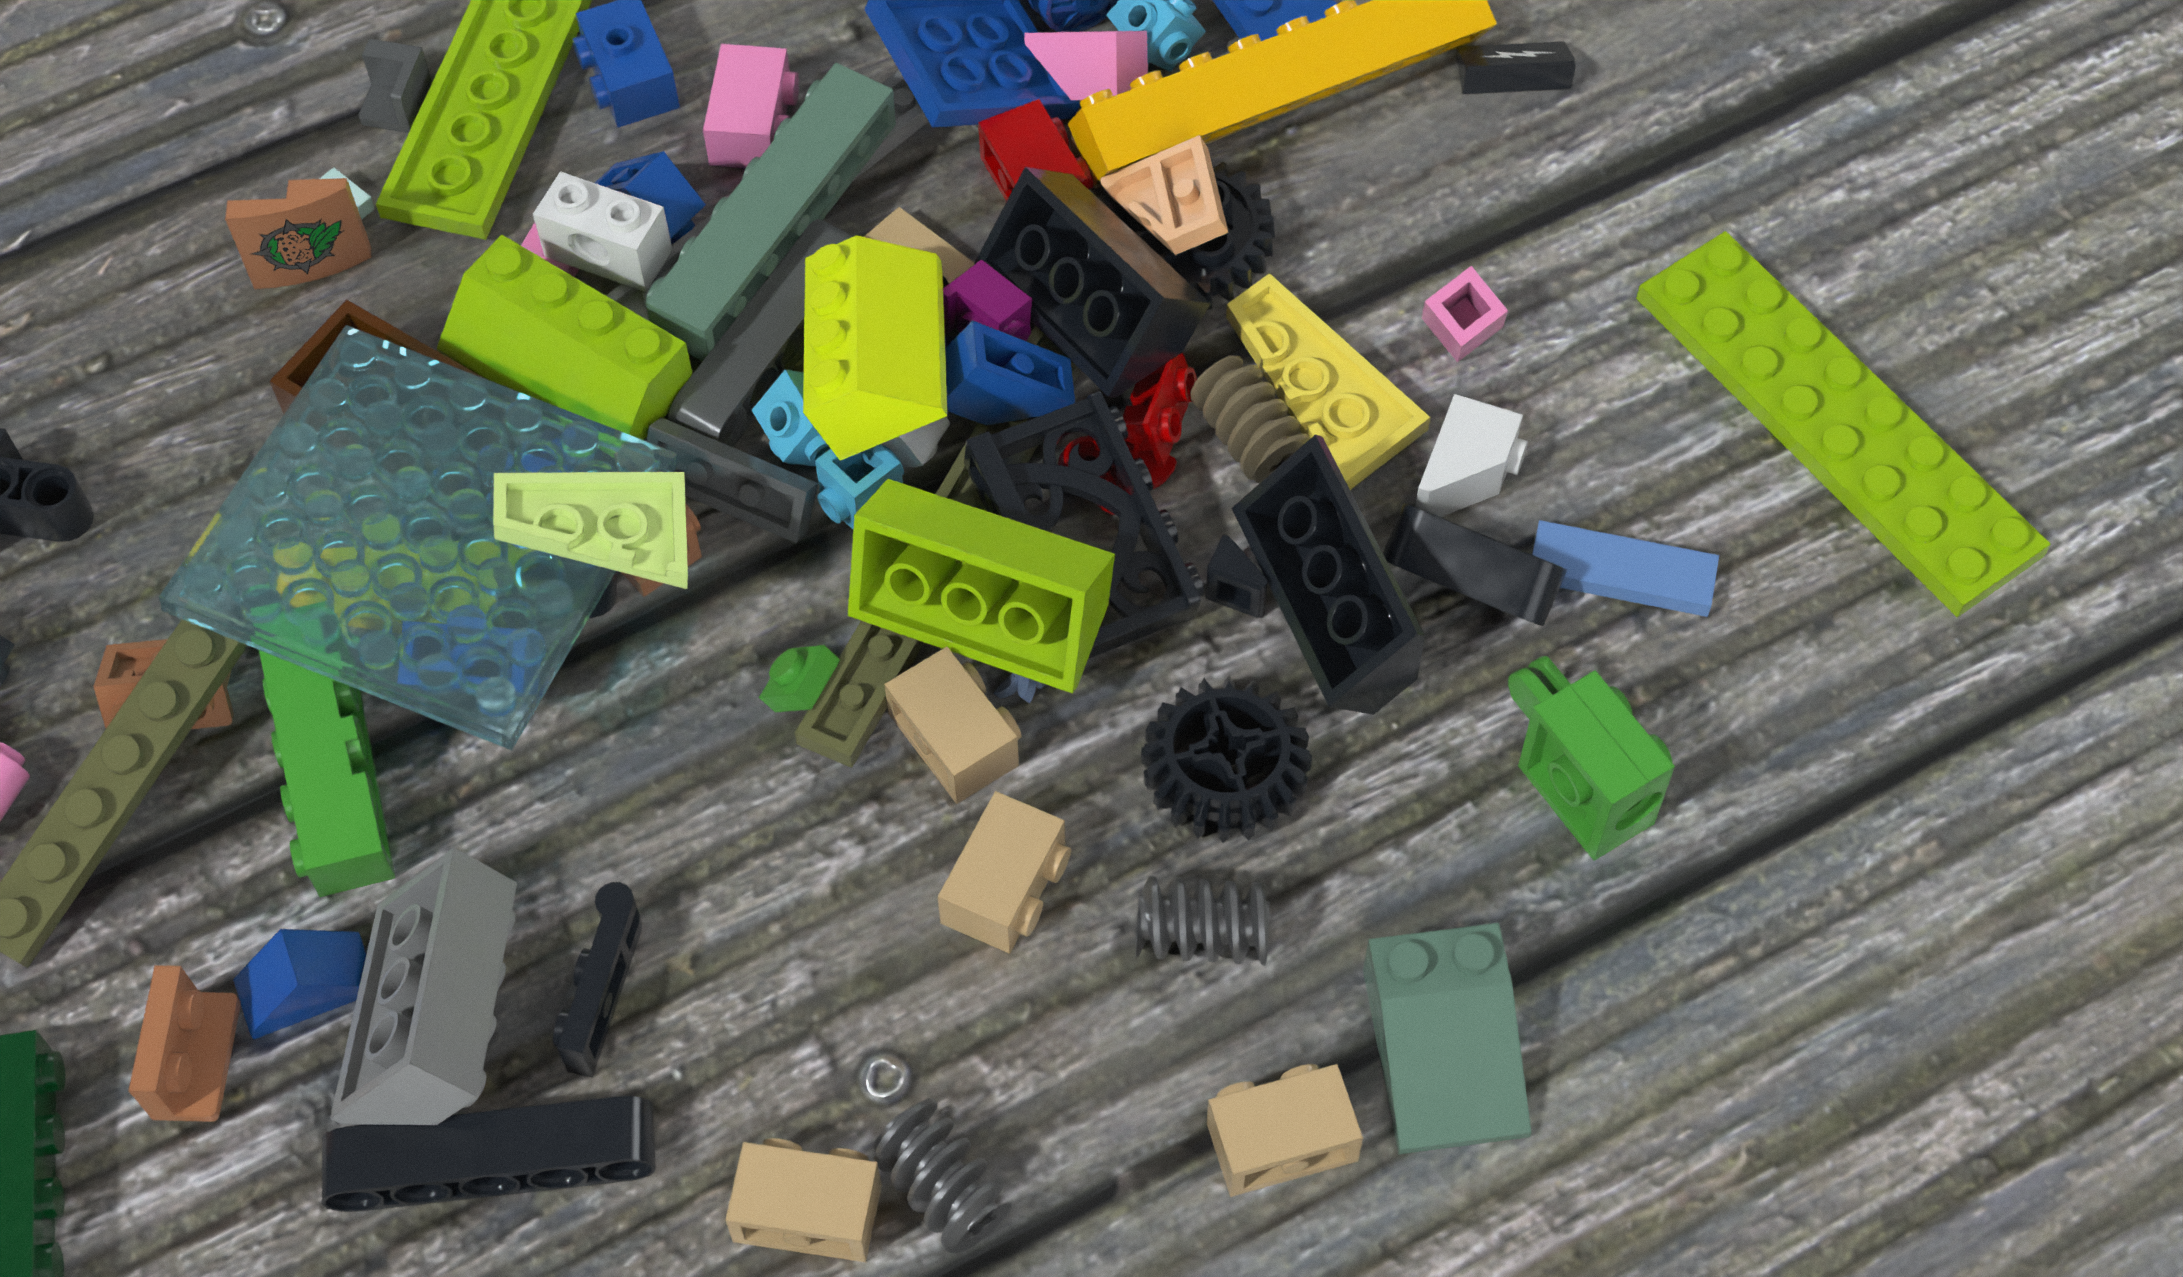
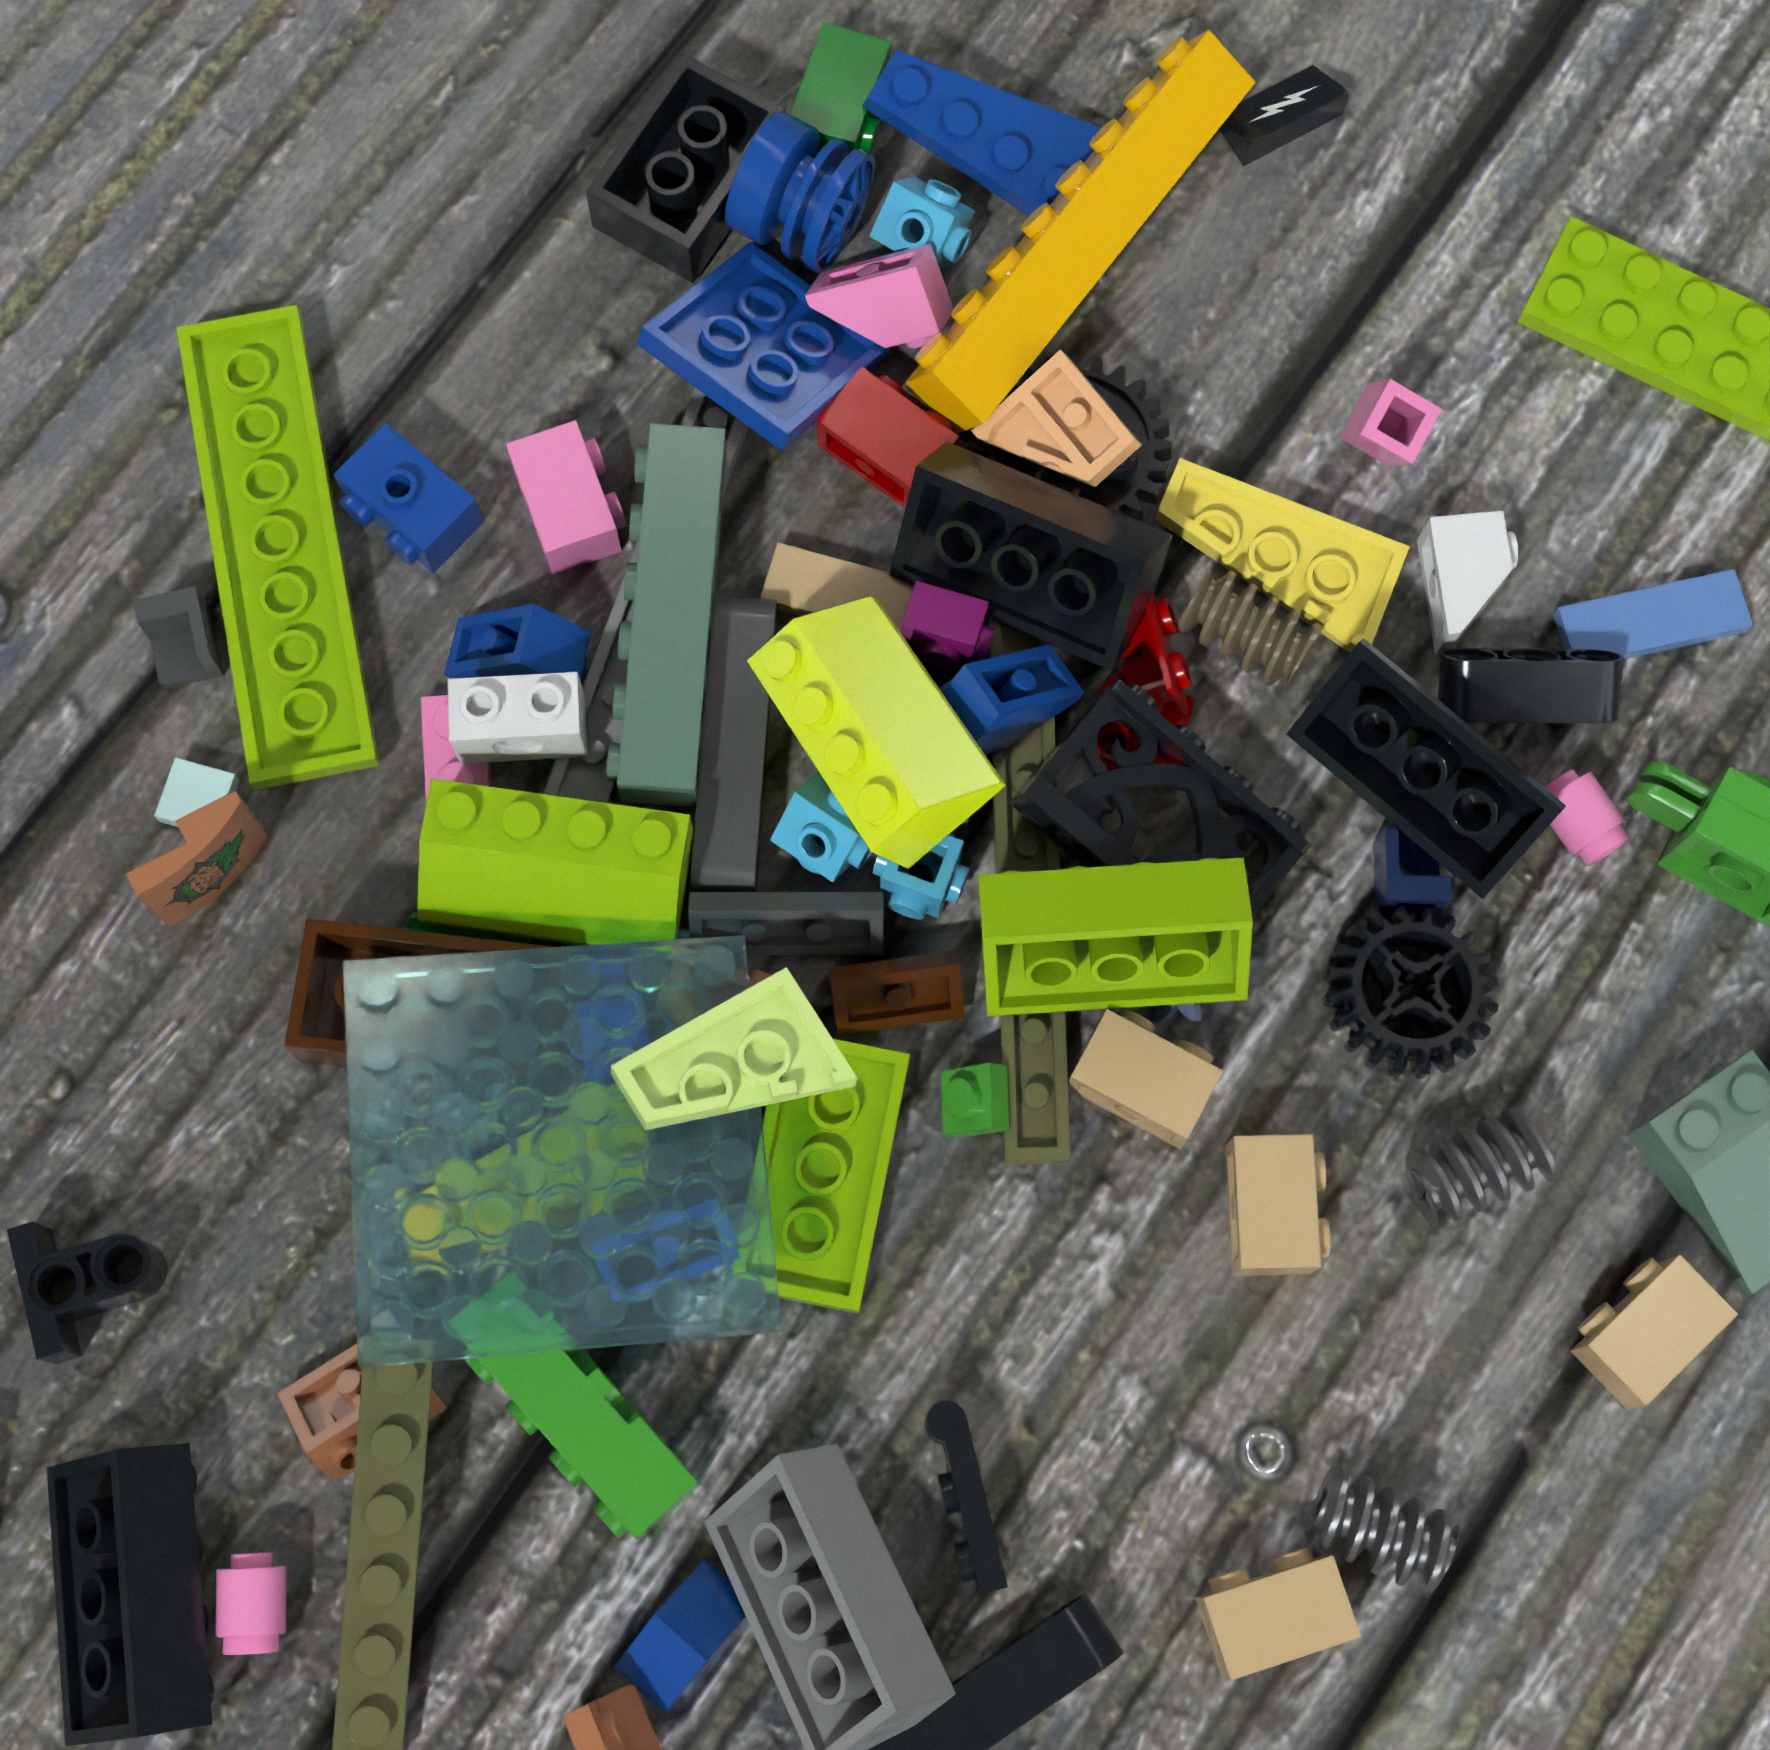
camera: 30 degrees left, 15 degrees up
black slope [1206,534,1268,618] -> none
none -> lime plate [729,1039,910,1314]
none -> reddish brown plate [828,950,965,1036]
none -> dark blue panel [1373,827,1452,917]
none -> bright pink brick [1544,769,1631,867]

